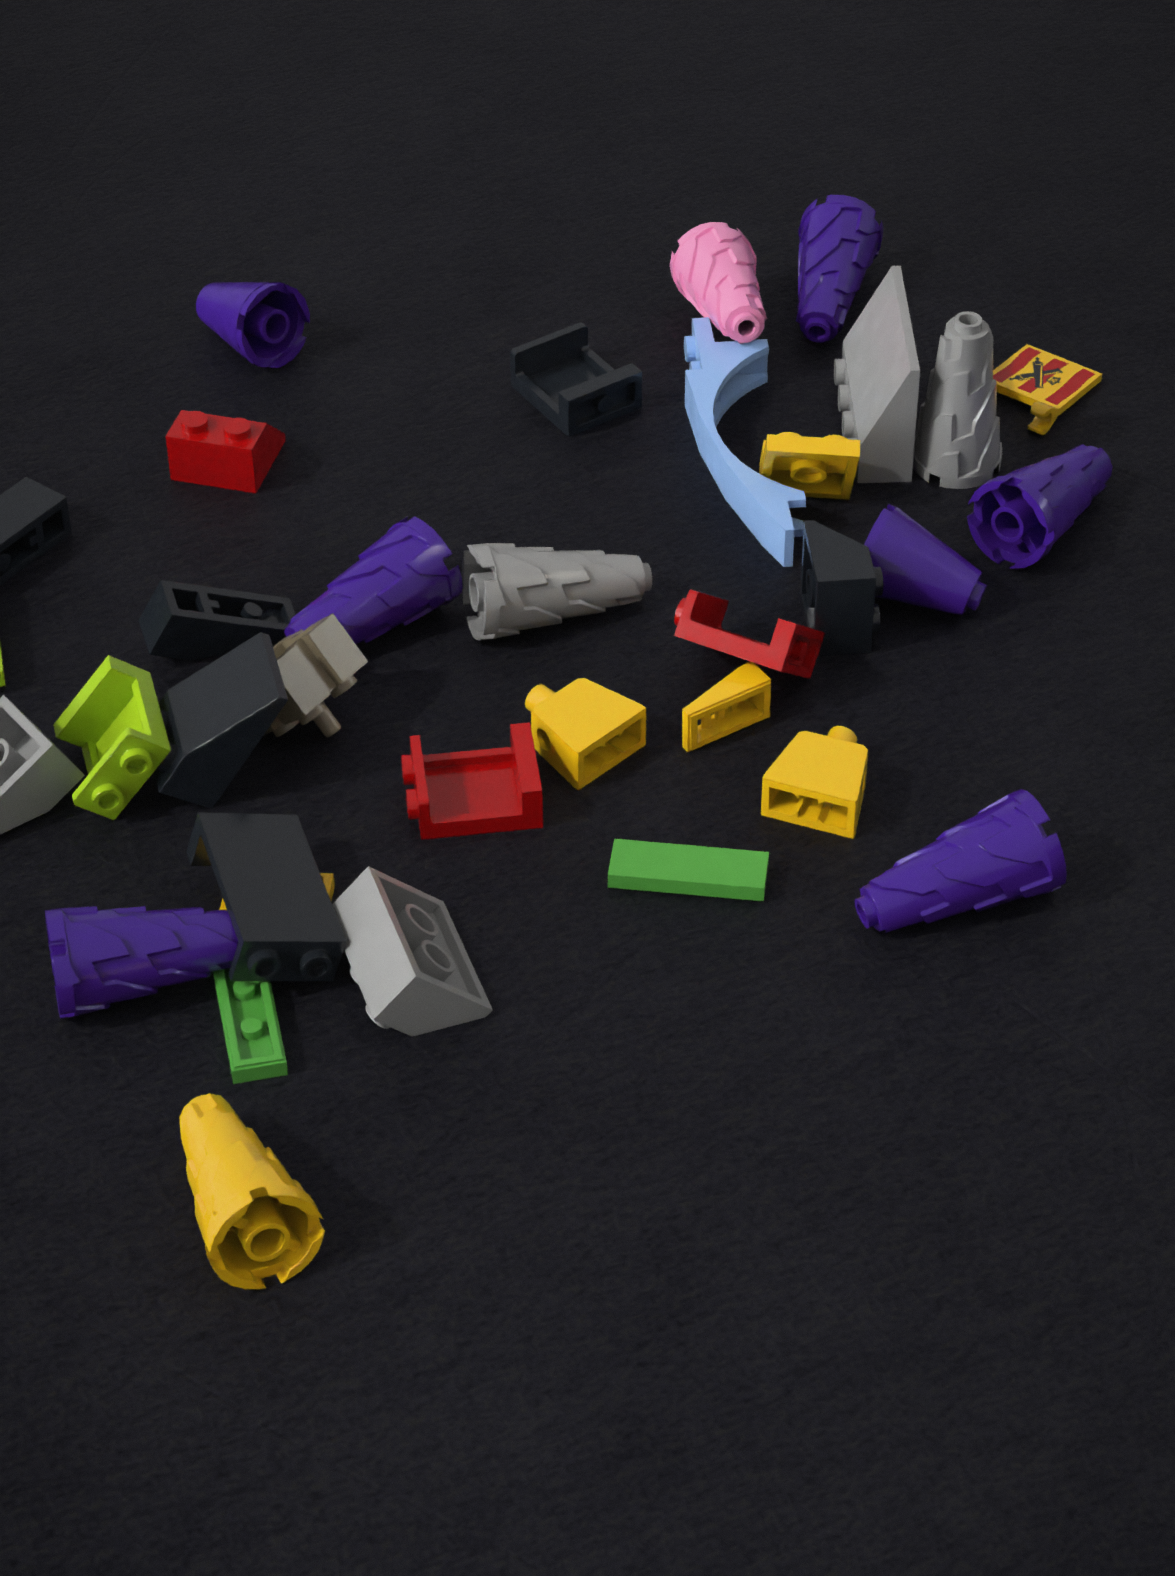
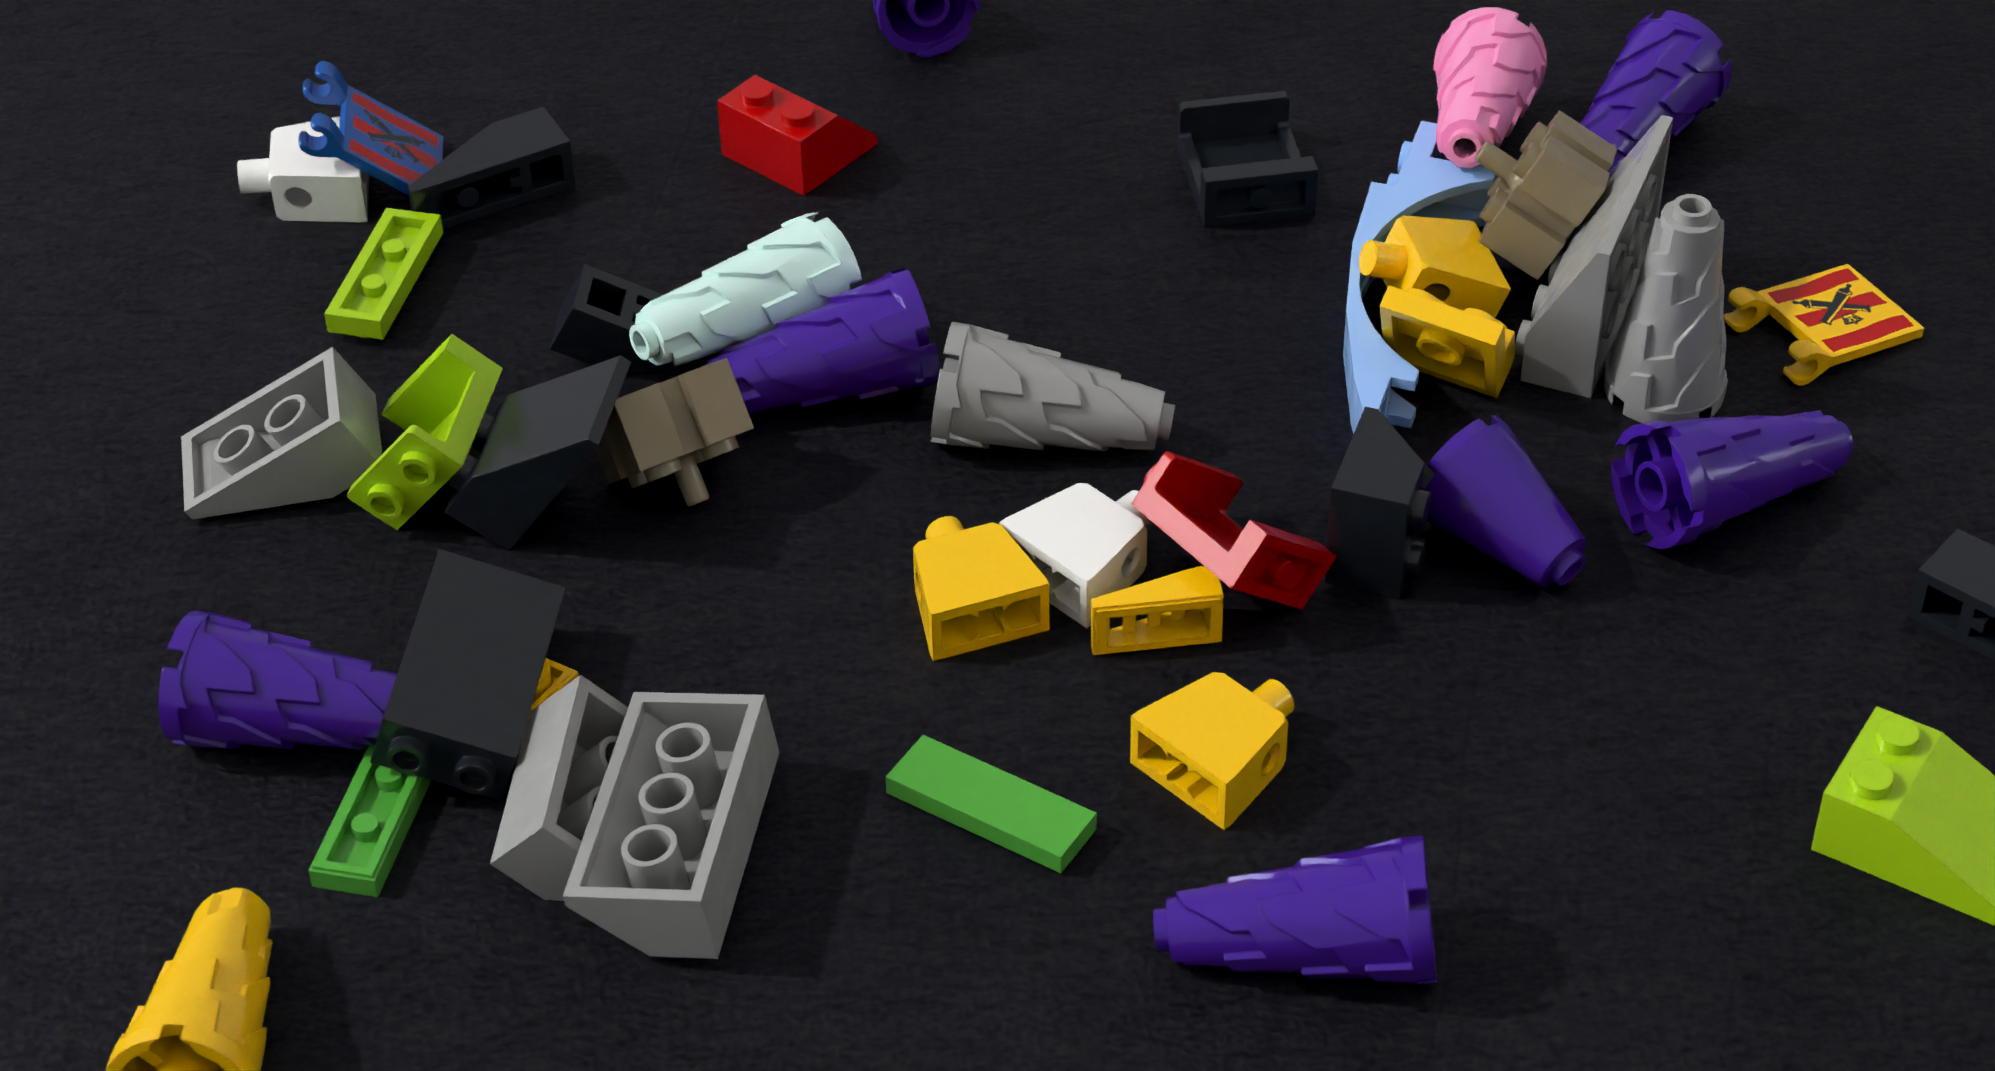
camera: 25 degrees right, 0 degrees up
red panel [401,722,543,840] -> none
none -> light grey slope [562,692,780,959]
none -> light aqua cone [629,212,862,366]
none -> white torso [999,483,1152,628]
none -> yellow torso [1359,215,1511,318]
none -> dark tan brick [1475,110,1617,280]

